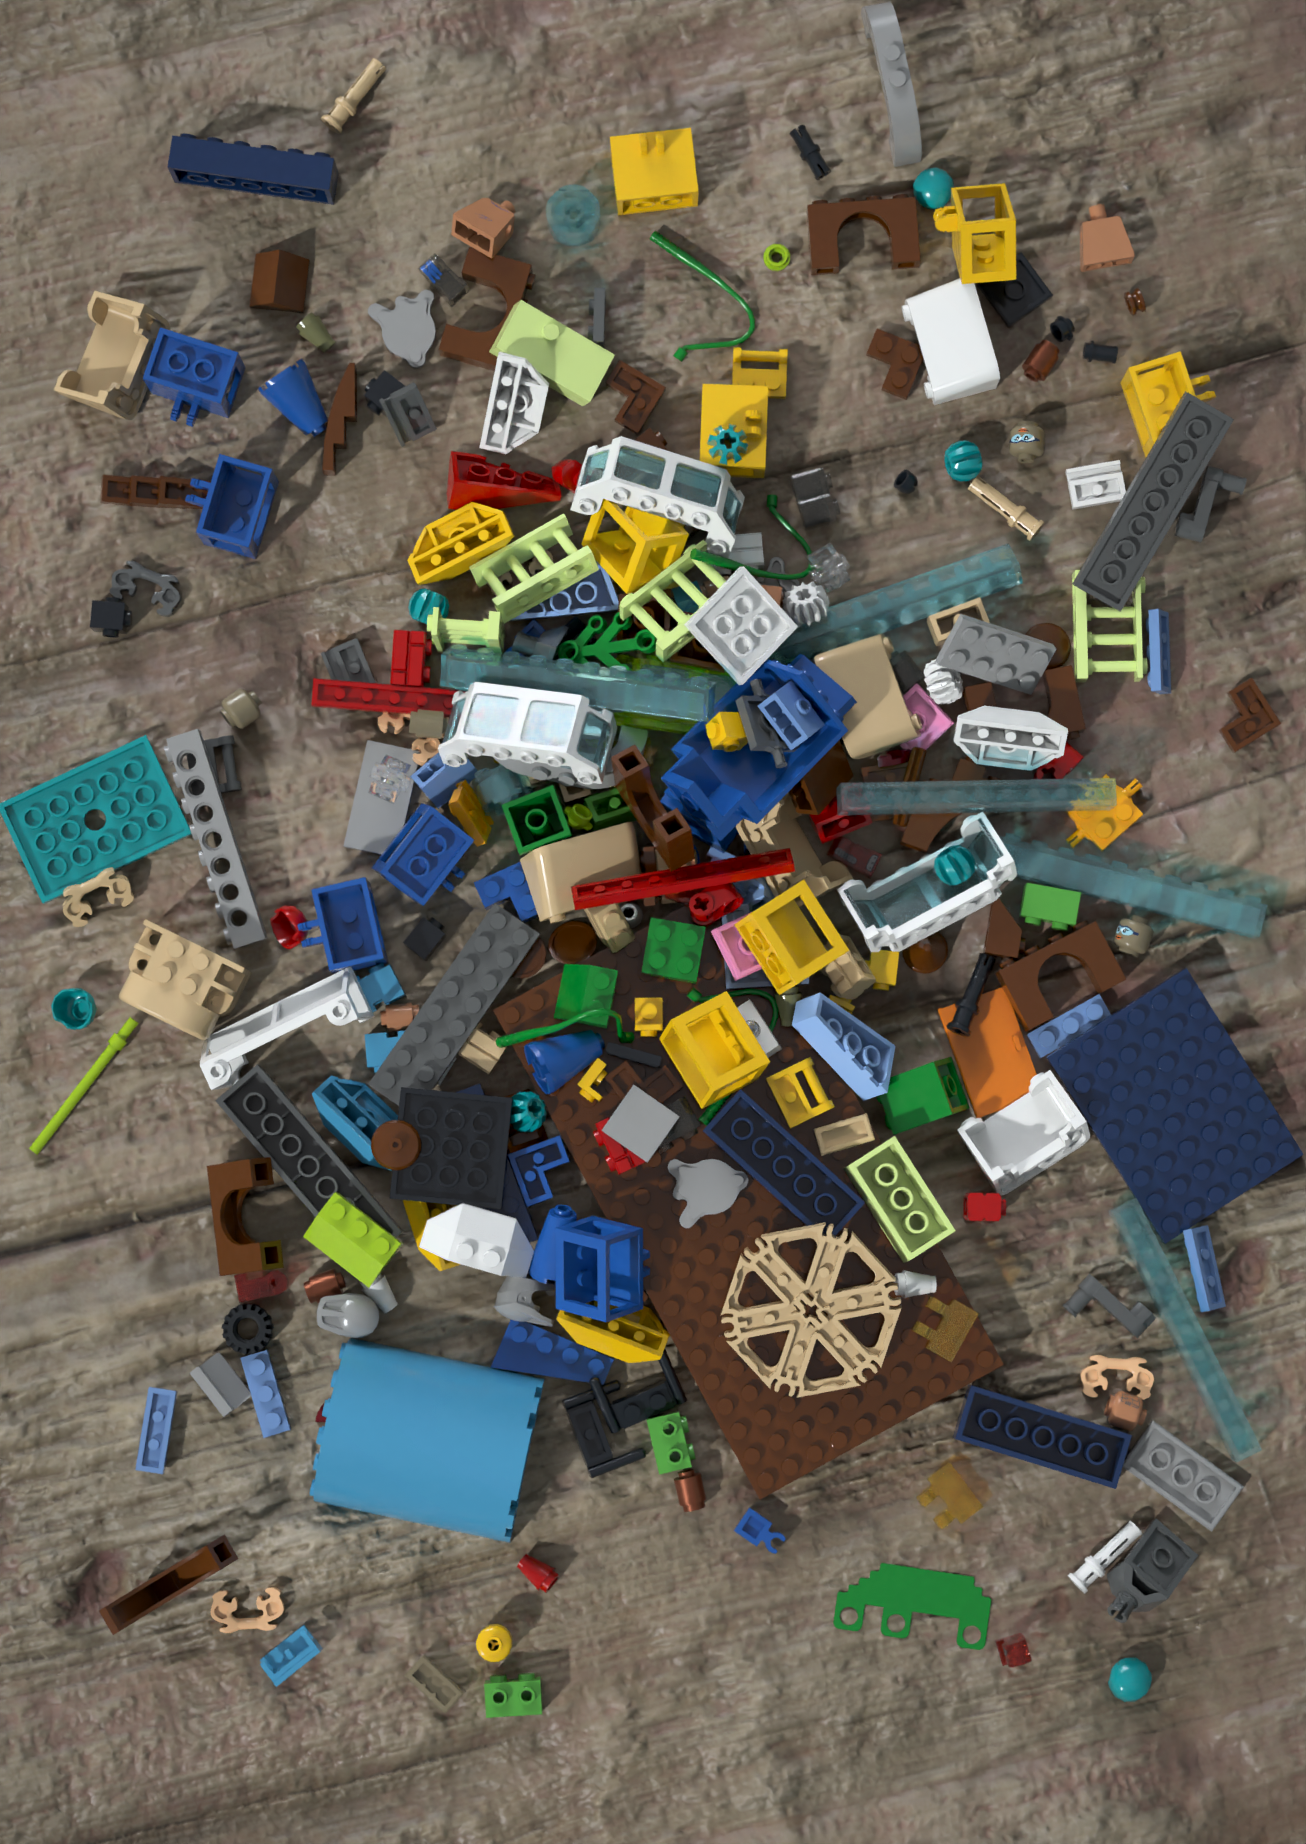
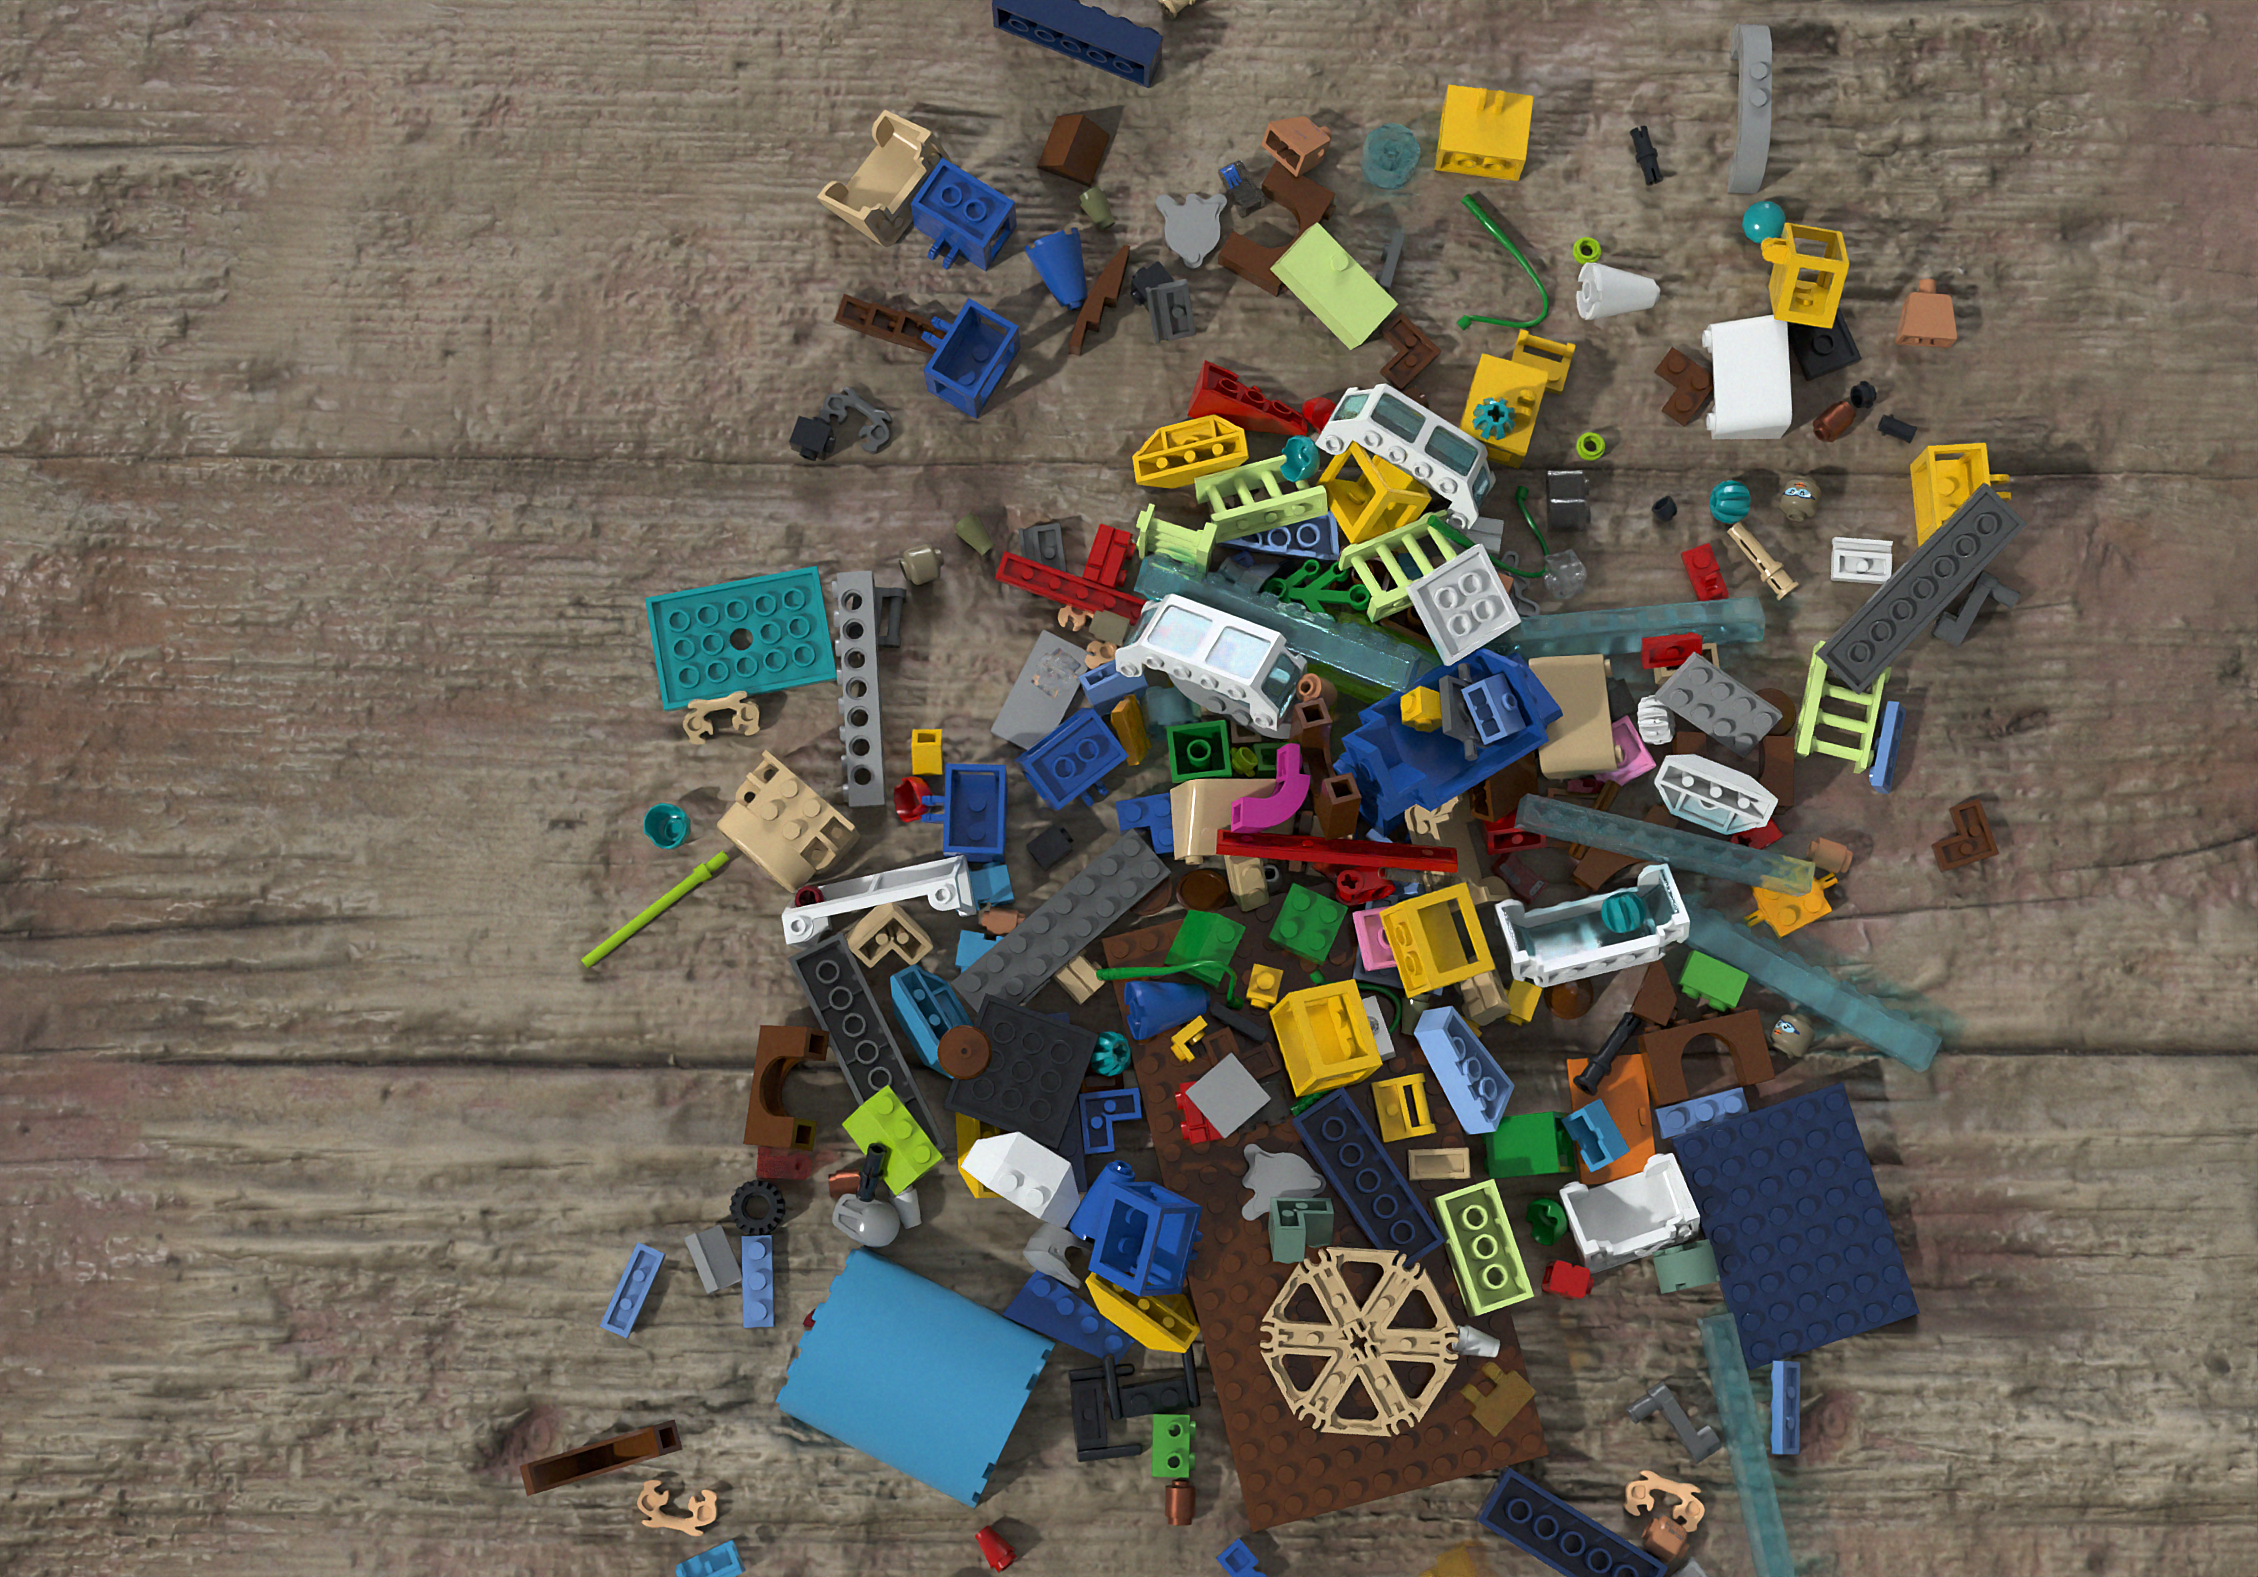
camera: 10 degrees right, 5 degrees down
teal piece [408,588,449,624] -> none
white wedge [479,352,549,455] -> none
white gear [782,581,830,627] -> none
reddish brown arch [806,194,921,275] -> none
reddish brown bush [1124,288,1146,316] -> none
none -> dark red cone [795,885,826,908]
none -> tan brick [845,902,934,968]
none -> black pin [855,1143,887,1202]
none -> yellow brick [911,729,943,776]
none -> olive cone [954,512,995,556]
none -> dark pink arch [1231,743,1310,833]
none -> sand green brick [1268,1197,1334,1264]
none -> teal hair [1280,435,1320,483]
none -> nougat brick [1296,673,1337,707]
none -> dark tan piece [1378,867,1462,887]
none -> green hair [1525,1197,1569,1246]
none -> dark azure brick [1561,1098,1630,1173]
none -> white cone [1576,262,1660,320]
none -> lime plate [1576,432,1605,461]
none -> red plate [1641,632,1703,669]
none -> sand green brick [1652,1239,1721,1294]
none -> red plate [1681,543,1729,608]
none -> nougat brick [1806,837,1853,874]

